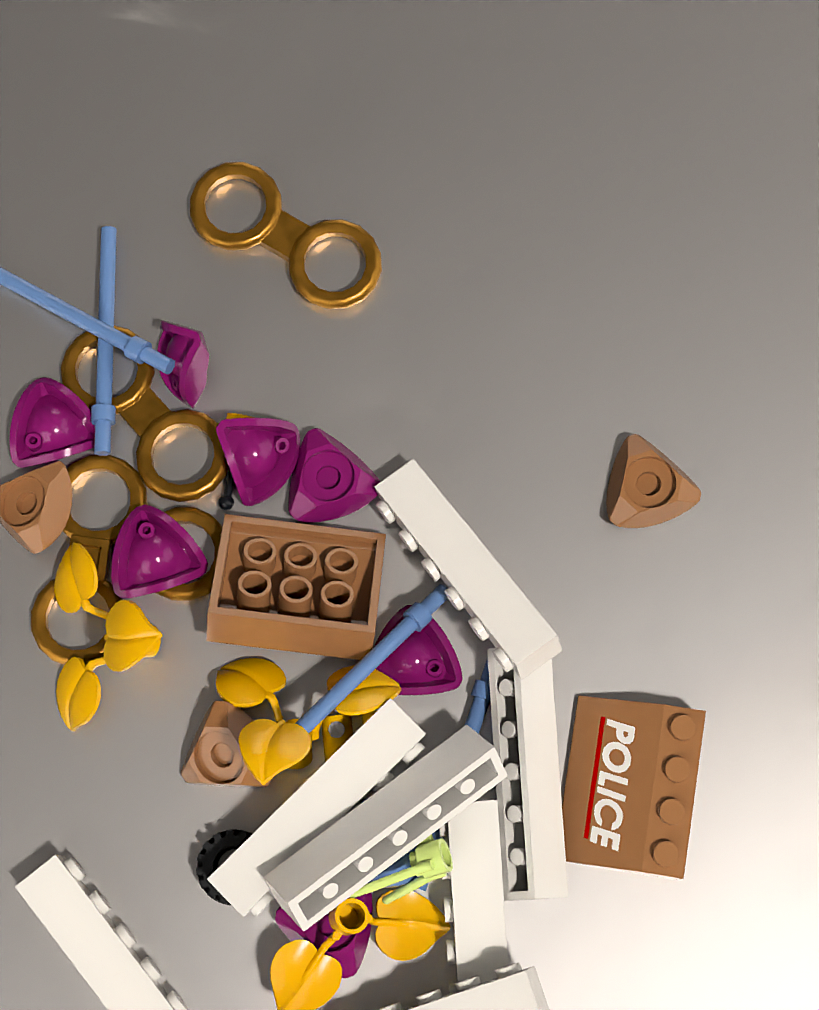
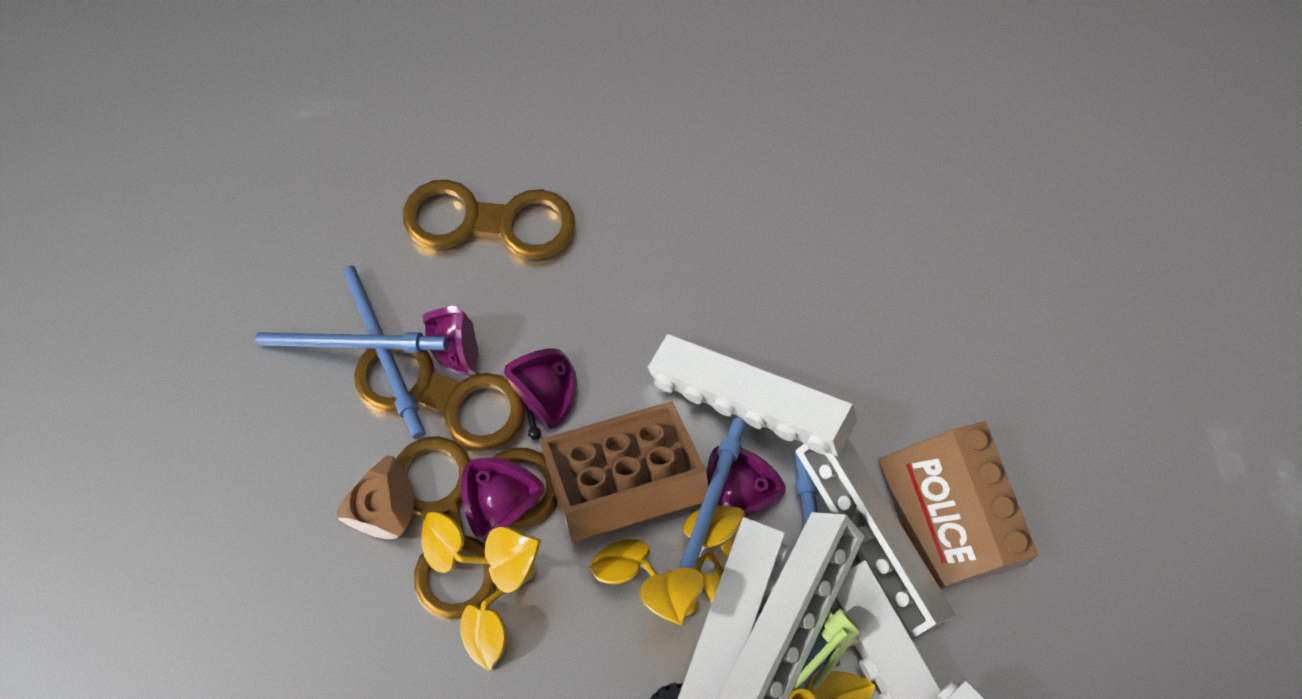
camera: 25 degrees left, 10 degrees down
magenta hat [9,377,95,468] -> none
medium nougat hat [181,701,272,787] -> none
magenta hat [288,428,380,522] -> none
medium nougat hat [606,434,701,528] -> none

